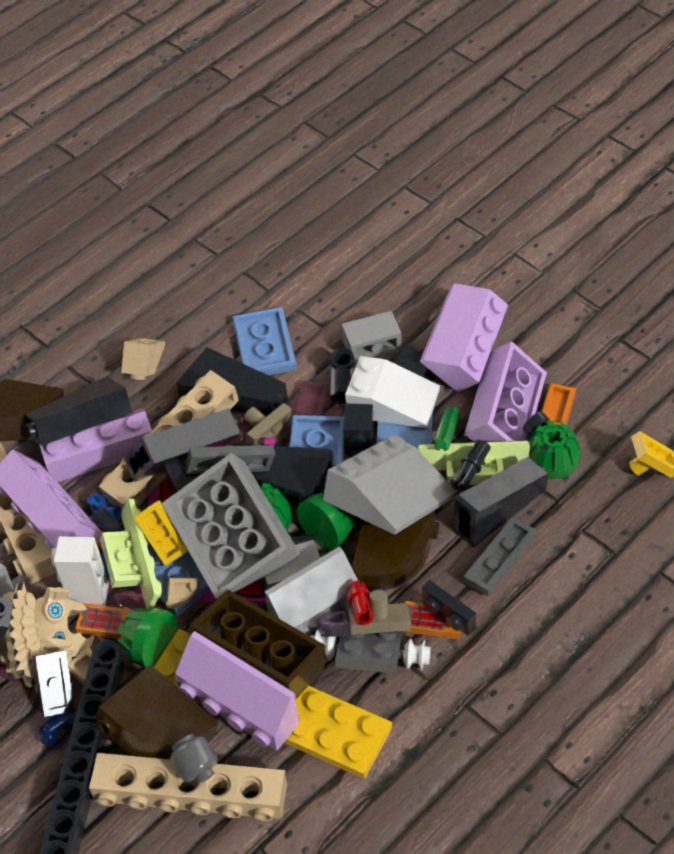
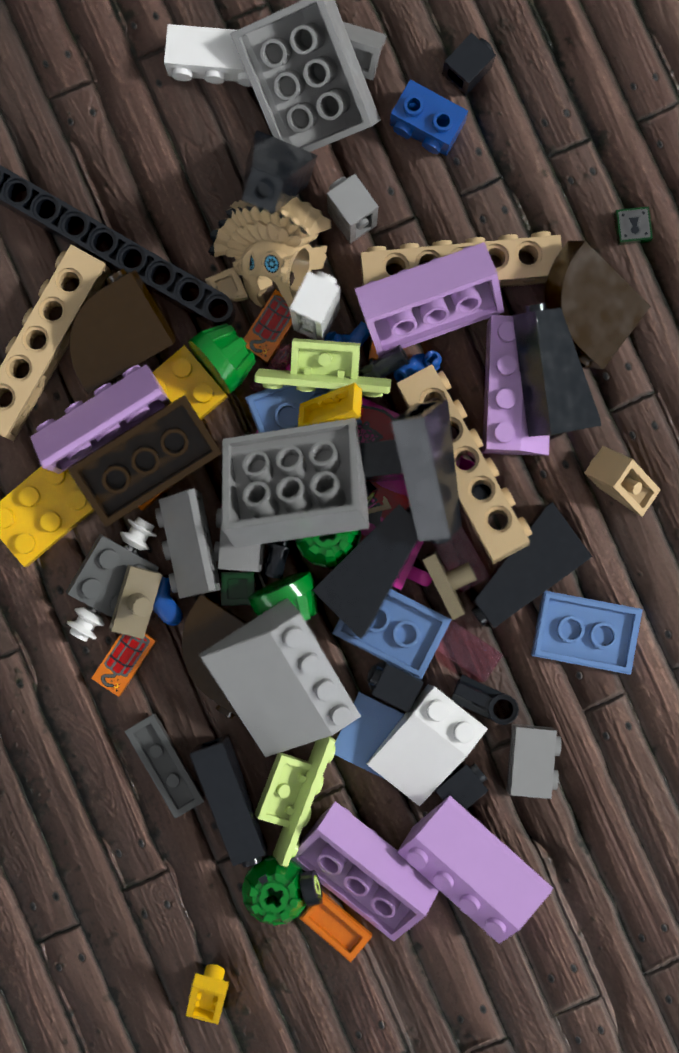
camera: 110 degrees right, 35 degrees up
plate [33,649,74,717] -> none
clear blue arm [38,712,77,744] -> none
tan tile [166,578,199,609] -> none
dark grey head [170,734,218,784] -> none
dark grey plate [185,444,275,474] -> none
clear purple tile [319,611,351,637] -> none
red pin [347,580,374,626] -> none
black plate [422,580,476,636] -> none
green axle [434,407,459,451] -> none
black axle [450,439,491,491] -> none

